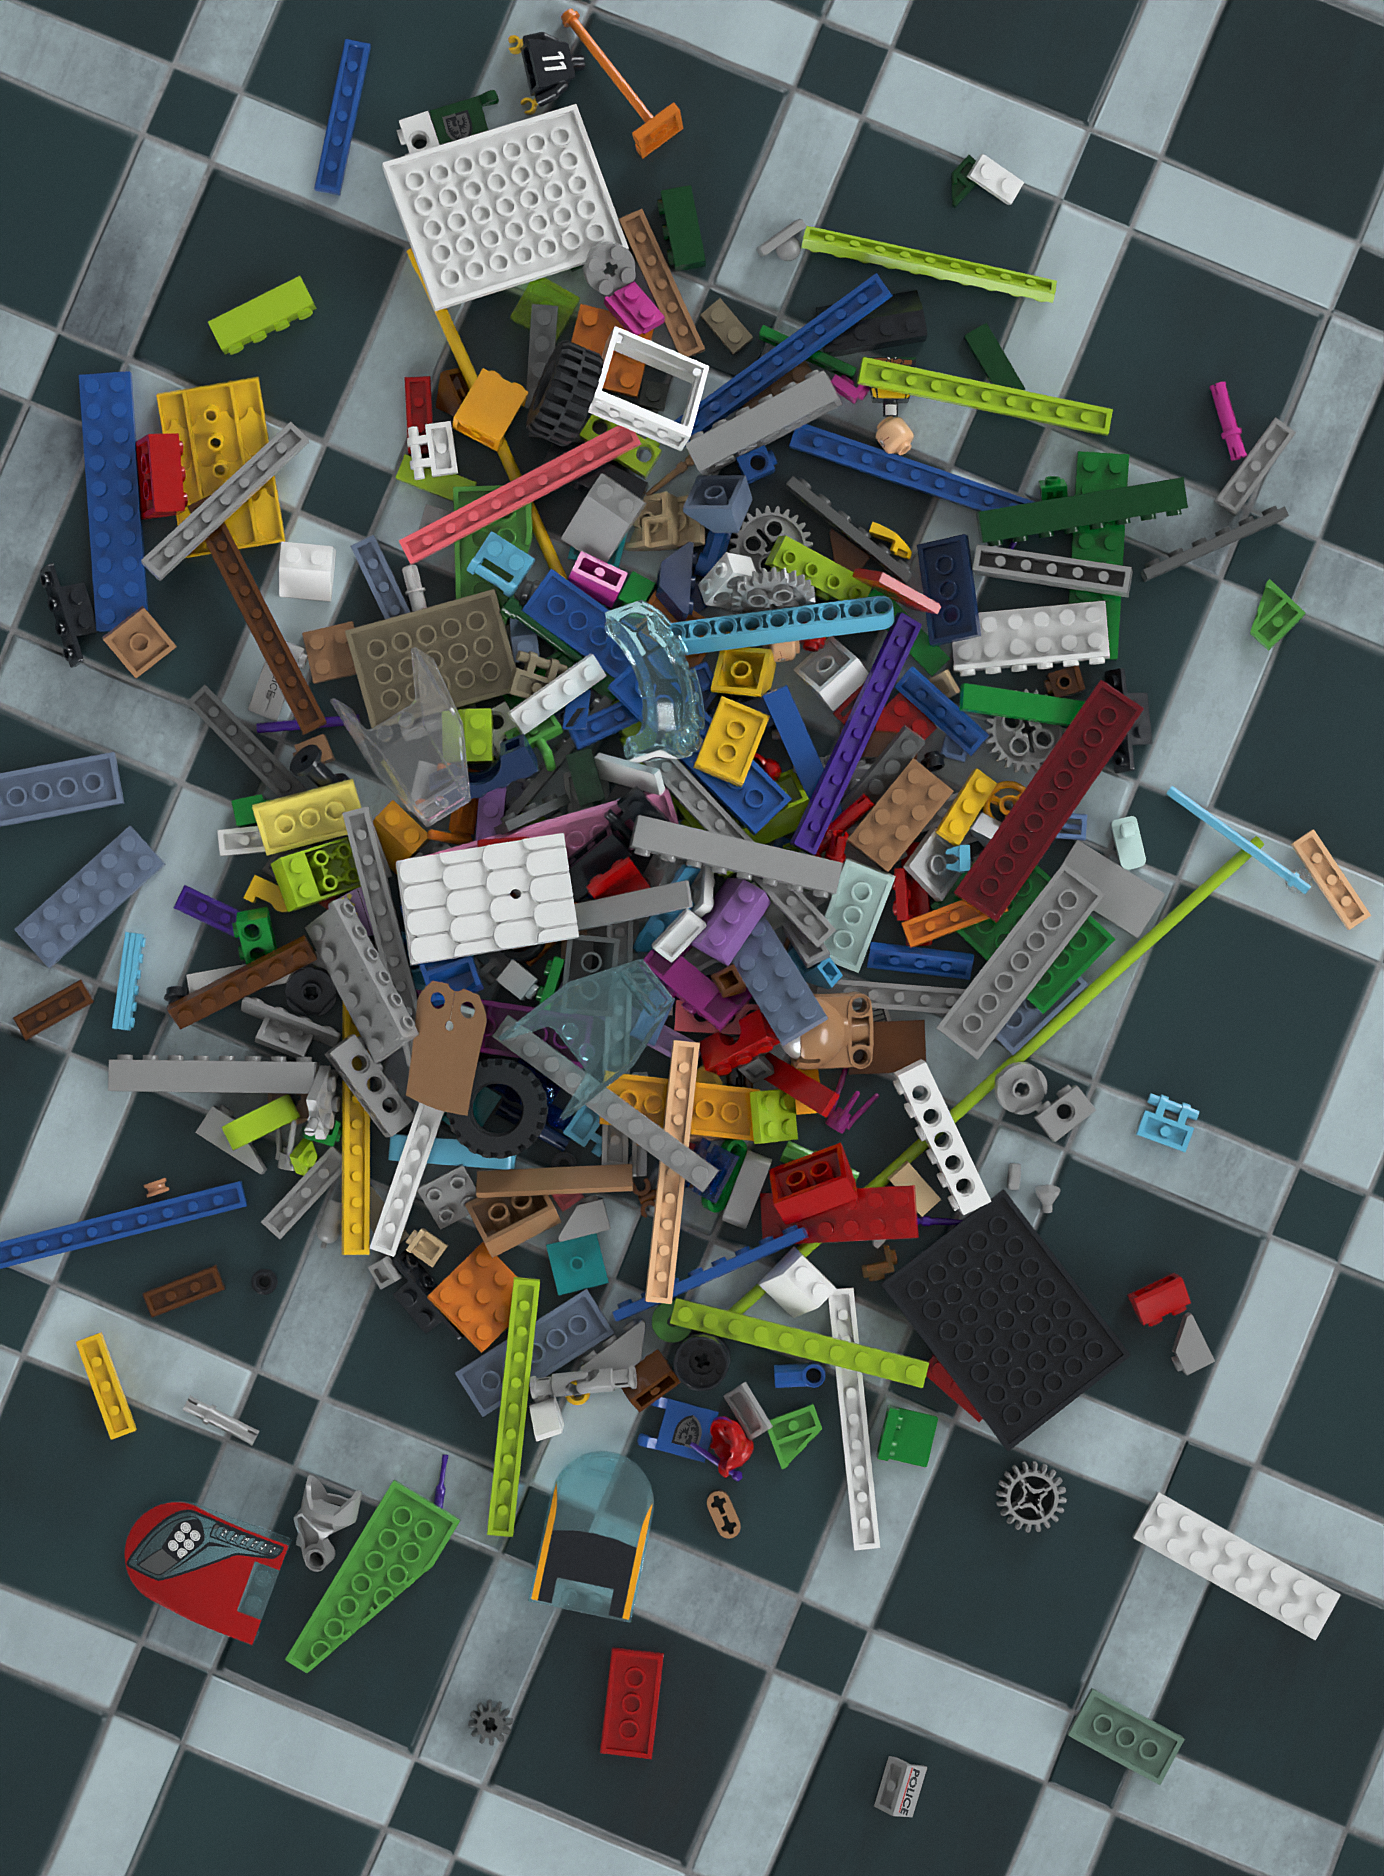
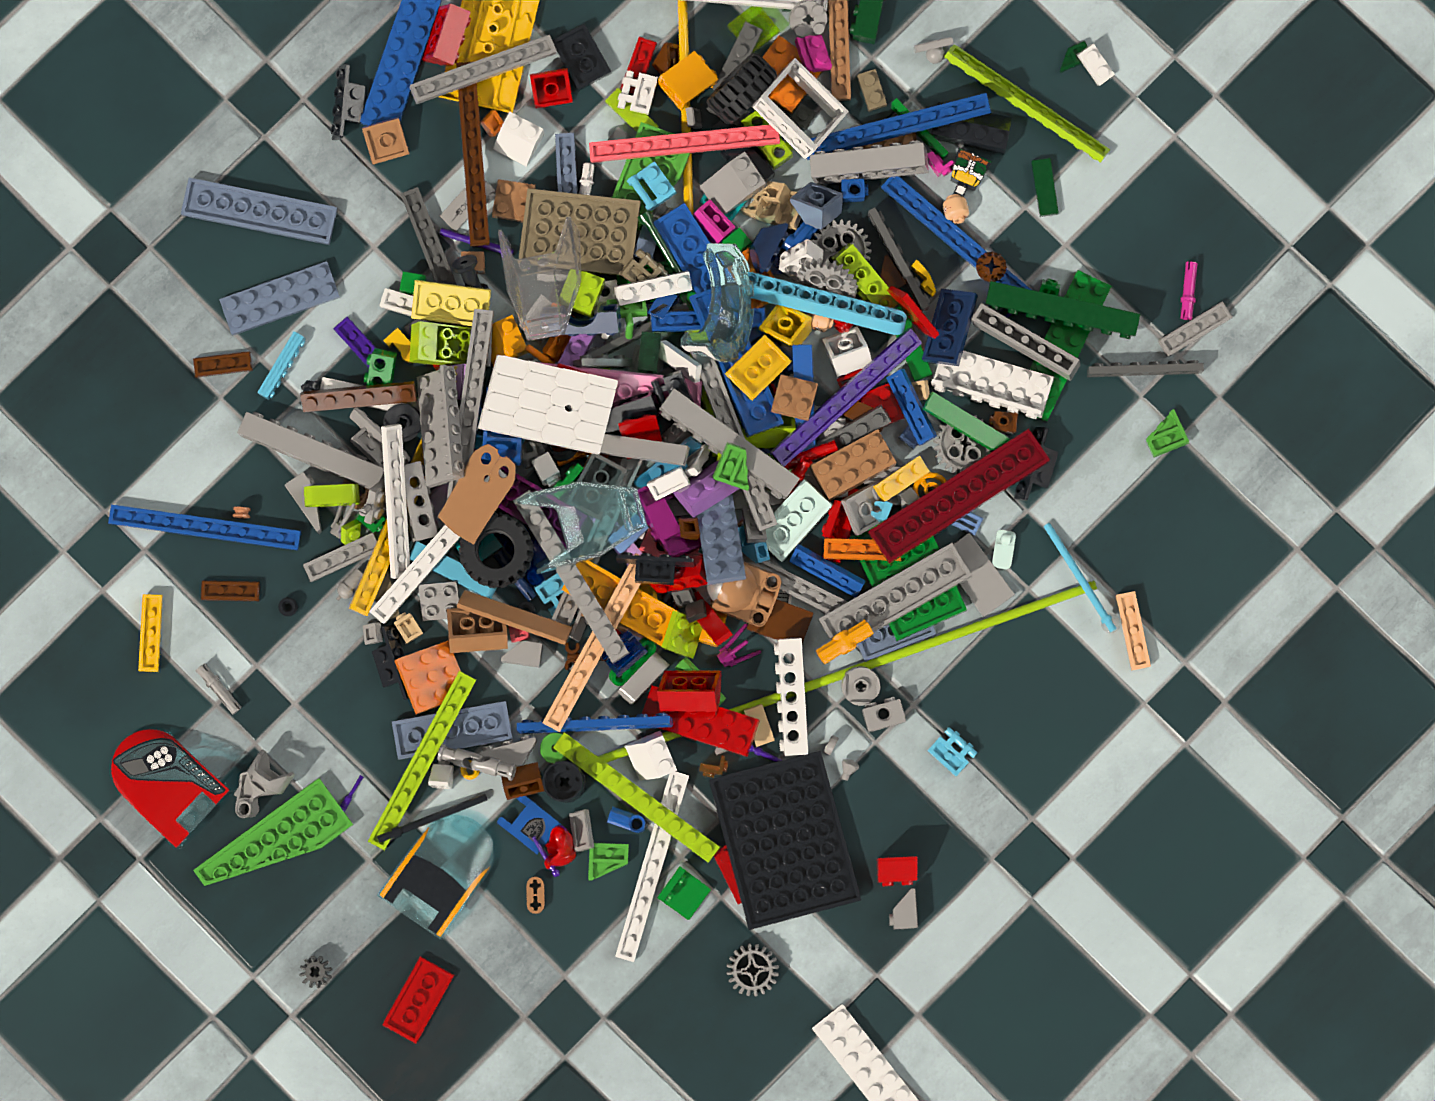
camera: 25 degrees right, 5 degrees down
teal plate [546,1233,609,1295] -> none
medium nougat piece [645,455,695,496] -> none
lime plate [857,357,1113,436] -> none
black plate [921,751,946,772] -> none
none -> black bar [377,793,488,843]
none -> white plate [381,424,410,579]
none -> orange plate [480,110,504,137]
none -> red slope [530,68,573,108]
none -> black plate [552,23,612,91]
none -> black bracket [616,552,695,585]
none -> pearl dark grey tile [685,599,707,623]
none -> light grey tile [686,107,702,129]
none -> bright green wing [713,442,749,491]
none -> medium nougat plate [771,375,818,421]
none -> light orange piece [816,619,874,665]
none -> reddish brown gear [976,251,1007,282]

